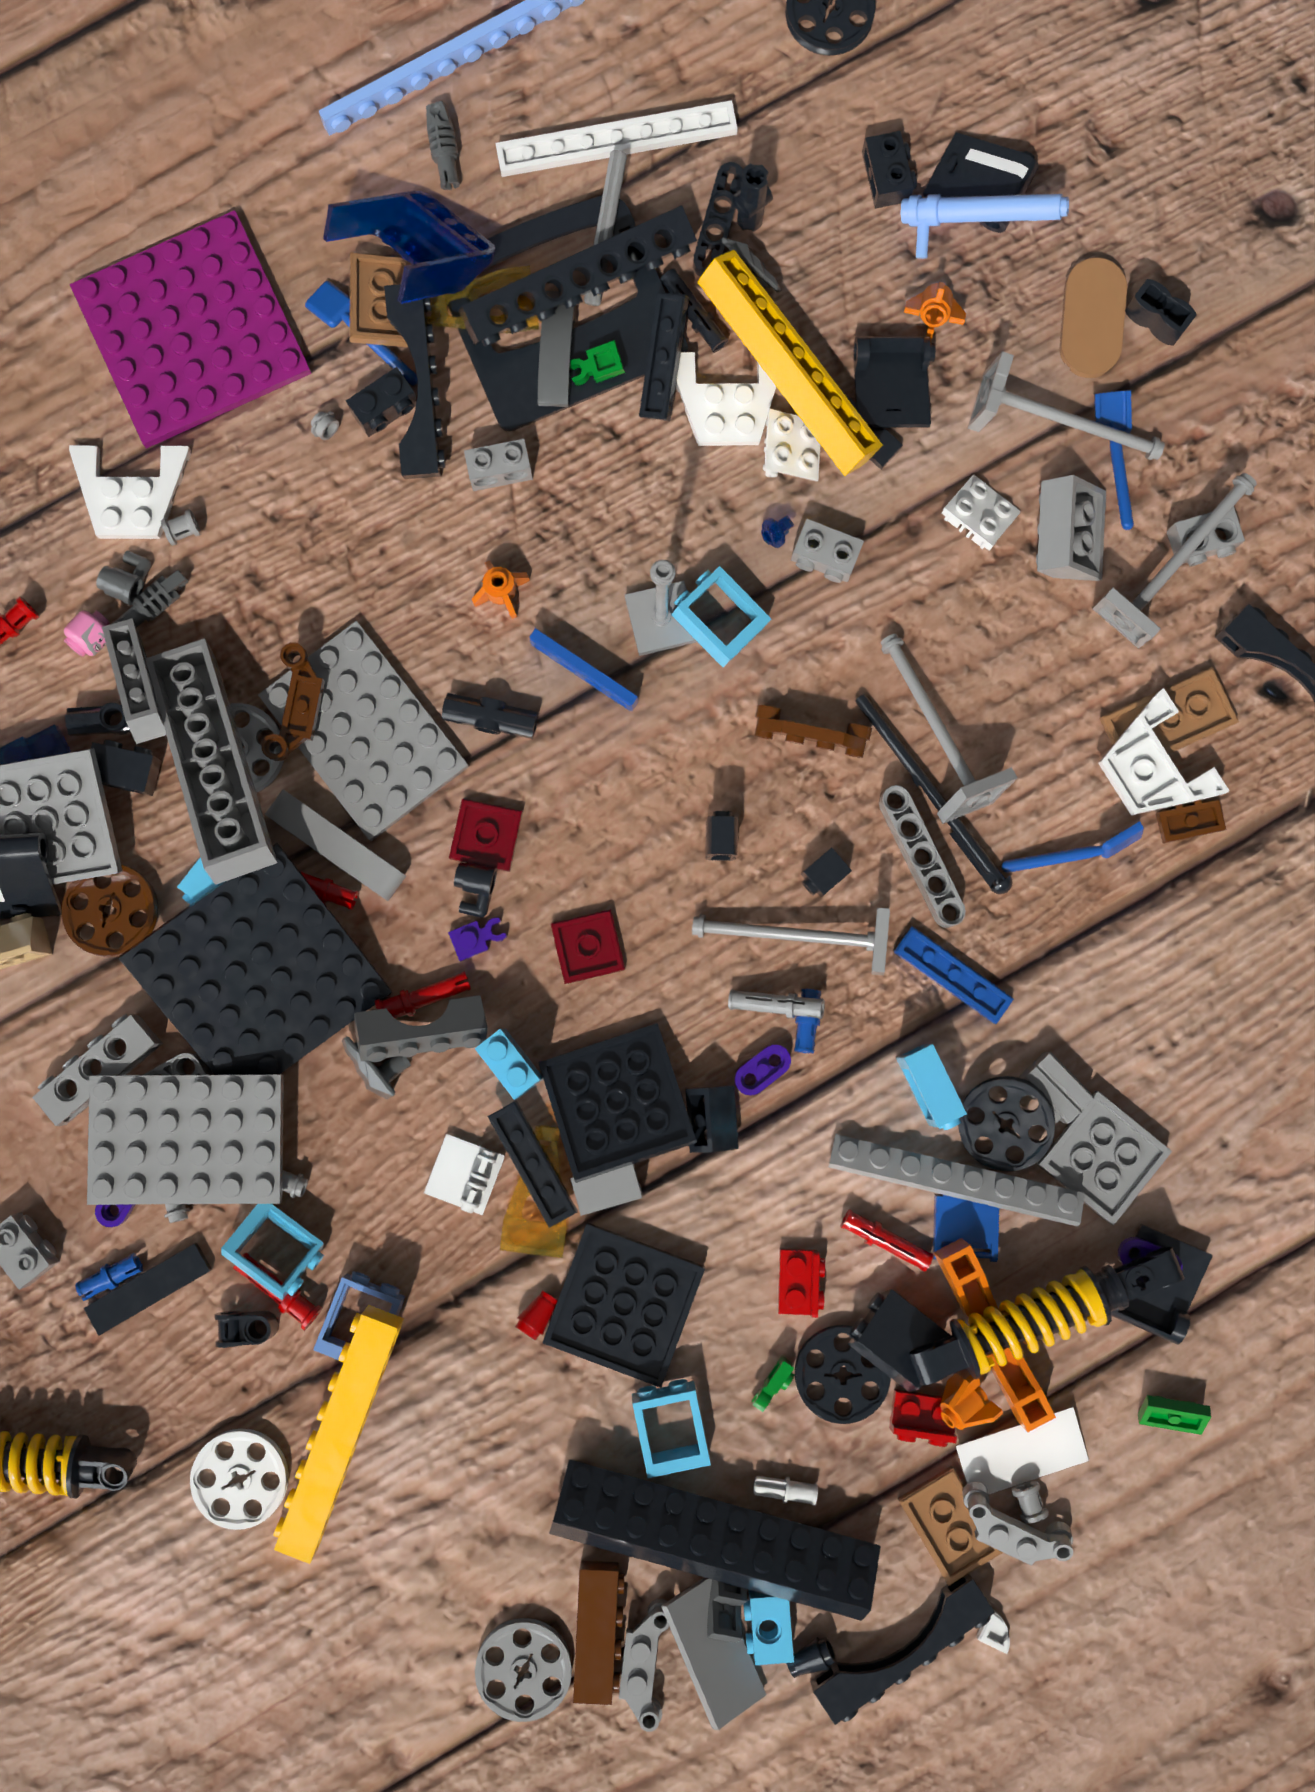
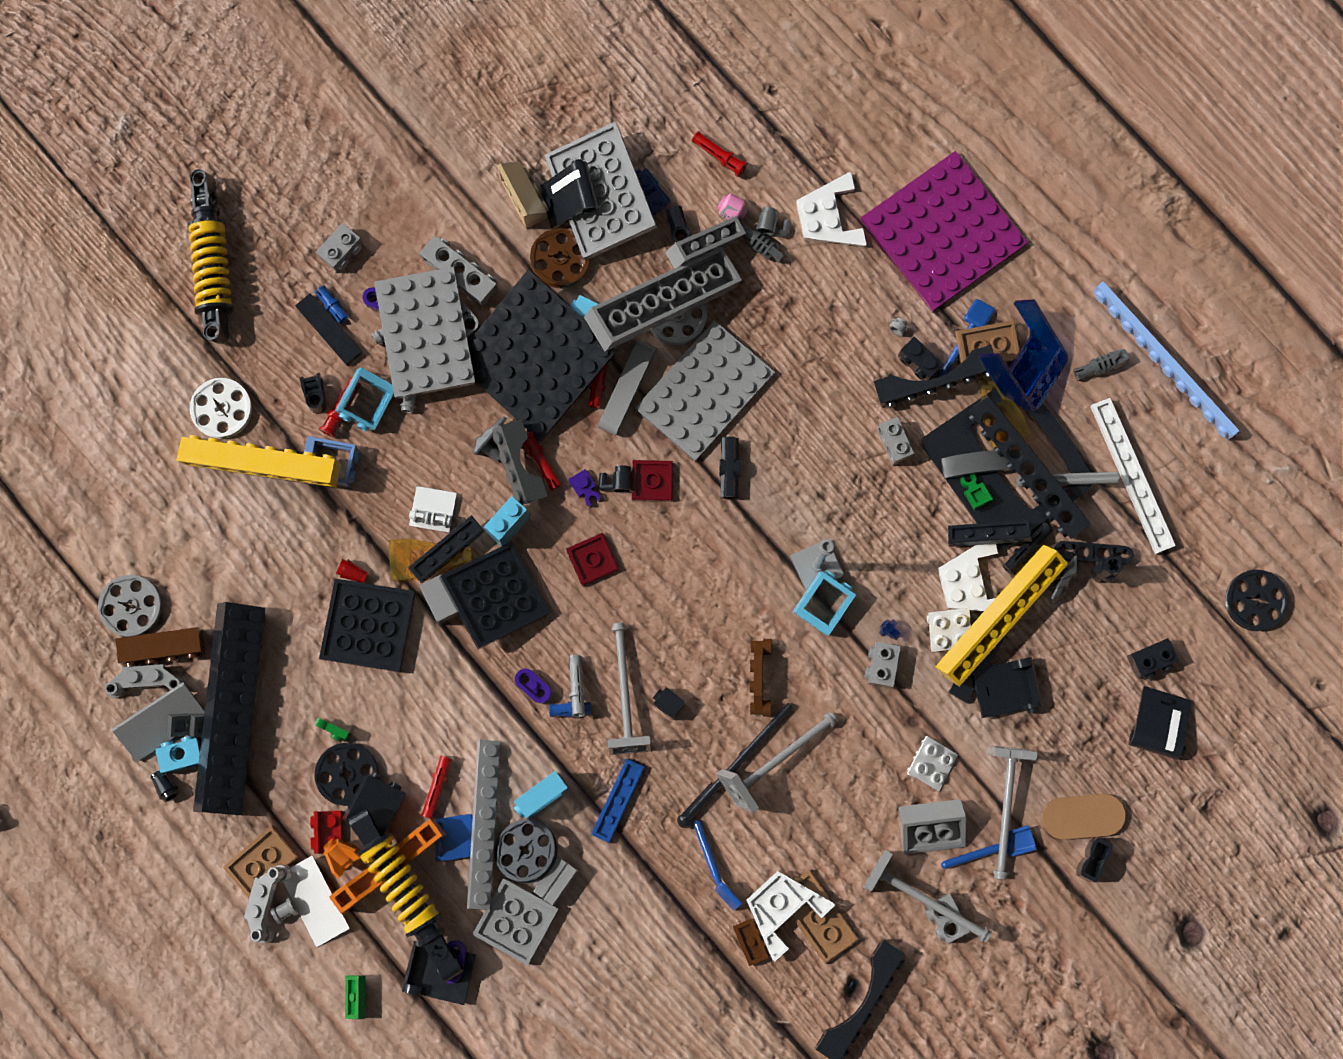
camera: 80 degrees right, 5 degrees down
black brick [91,740,162,796] -> none
light grey bush [161,509,201,546] -> none
reddish brown plate [261,643,325,761] -> none
orange brick [472,560,530,619] -> none
blue tile [529,628,638,711] -> none
medium azure window [632,1379,711,1478] -> none
black brick [685,1086,739,1153] -> none
black brick [705,811,738,861] -> none
white axle [753,1476,818,1505] -> none
red bracket [778,1249,825,1318] -> none
black arch [810,1573,995,1725] -> none
light grey beam [879,785,966,928] -> none
light blue cylinder [901,194,1069,259] -> none
orange brick [904,282,966,342] -> none
white tile [976,1609,1010,1654] -> none

